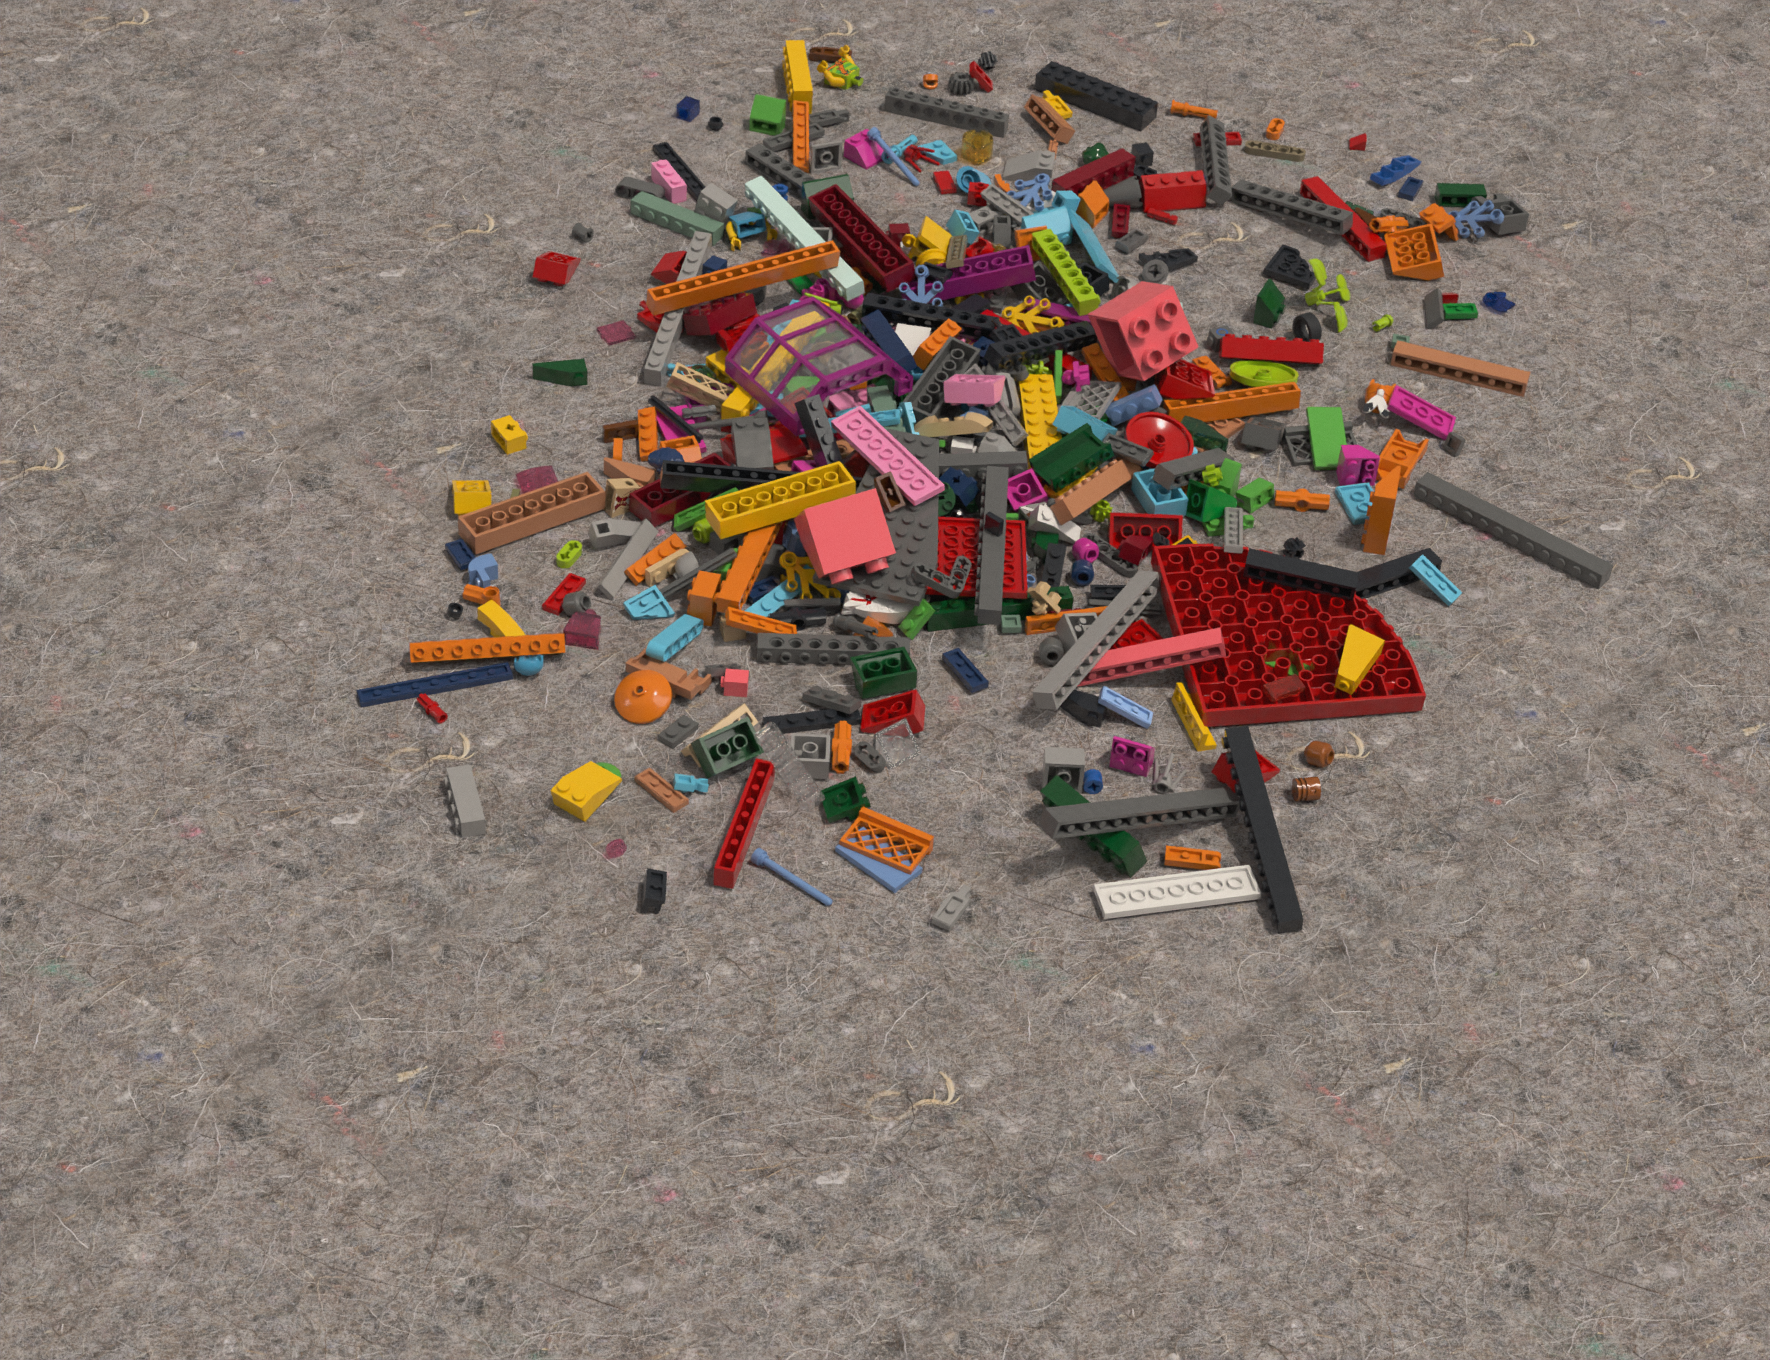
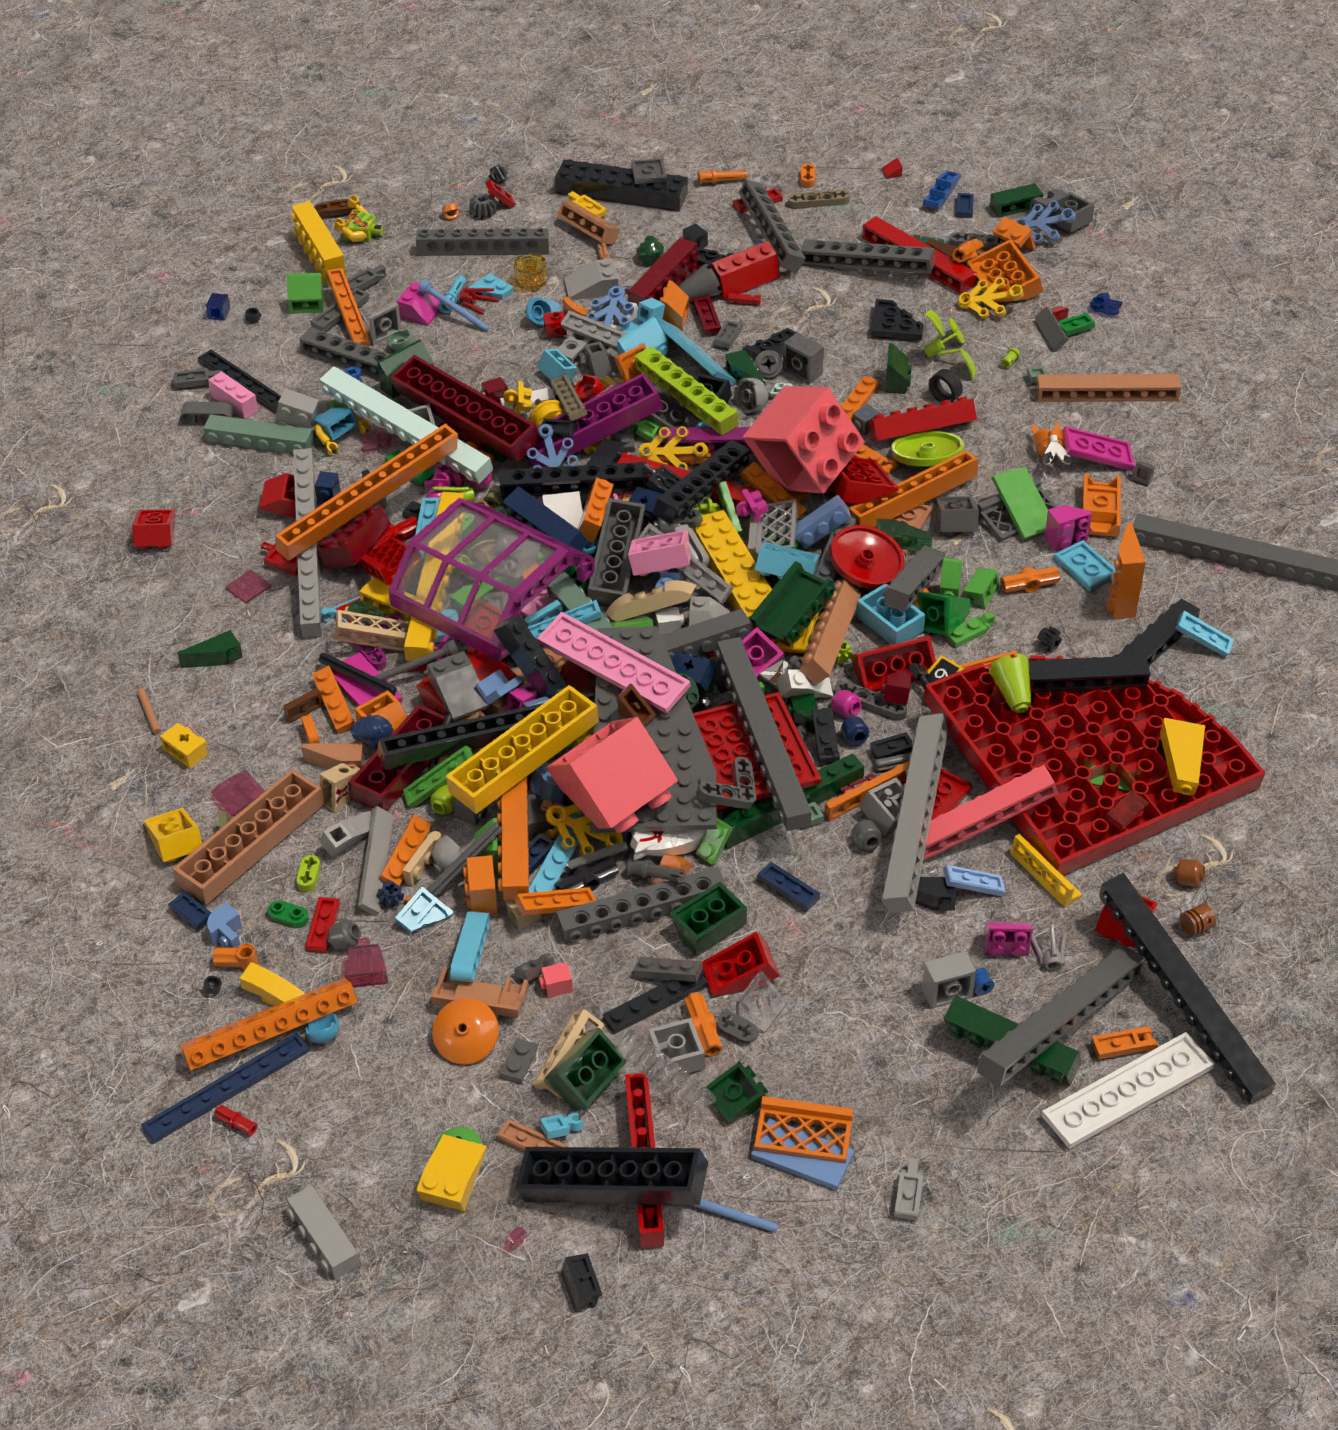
camera: 15 degrees left, 5 degrees up
dark grey bush [572,223,594,243] -> none
dark grey axle [682,405,716,419] -> none
medium azure wing [898,402,920,435] -> none
yellow tile [918,216,952,253] -> none
red tile [933,170,957,195] -> none
black tile [984,511,1004,537] -> none
tan hips [1027,581,1061,615] -> none
dark grey tile [1102,433,1154,467] -> none
lime gear [1202,464,1223,487] -> none
light grey tile [1224,507,1243,553] -> none
none -> nougat bar [137,689,161,734]
none -> dark grey hinge [173,368,222,389]
none -> green plate [268,901,309,929]
none -> dark blue gear [377,881,404,909]
none -> sand green hair [388,329,414,352]
none -> medium blue panel [475,669,523,705]
none -> black brick [515,1147,708,1205]
none -> bright green plate [627,418,660,442]
none -> flat silver tile [631,158,667,184]
none -> dark green slope [725,350,766,386]
none -> flat silver brick [783,333,824,384]
none -> orange plate [841,376,880,422]
none -> yellow plant [958,277,1024,320]
none -> lime cone [988,654,1031,713]

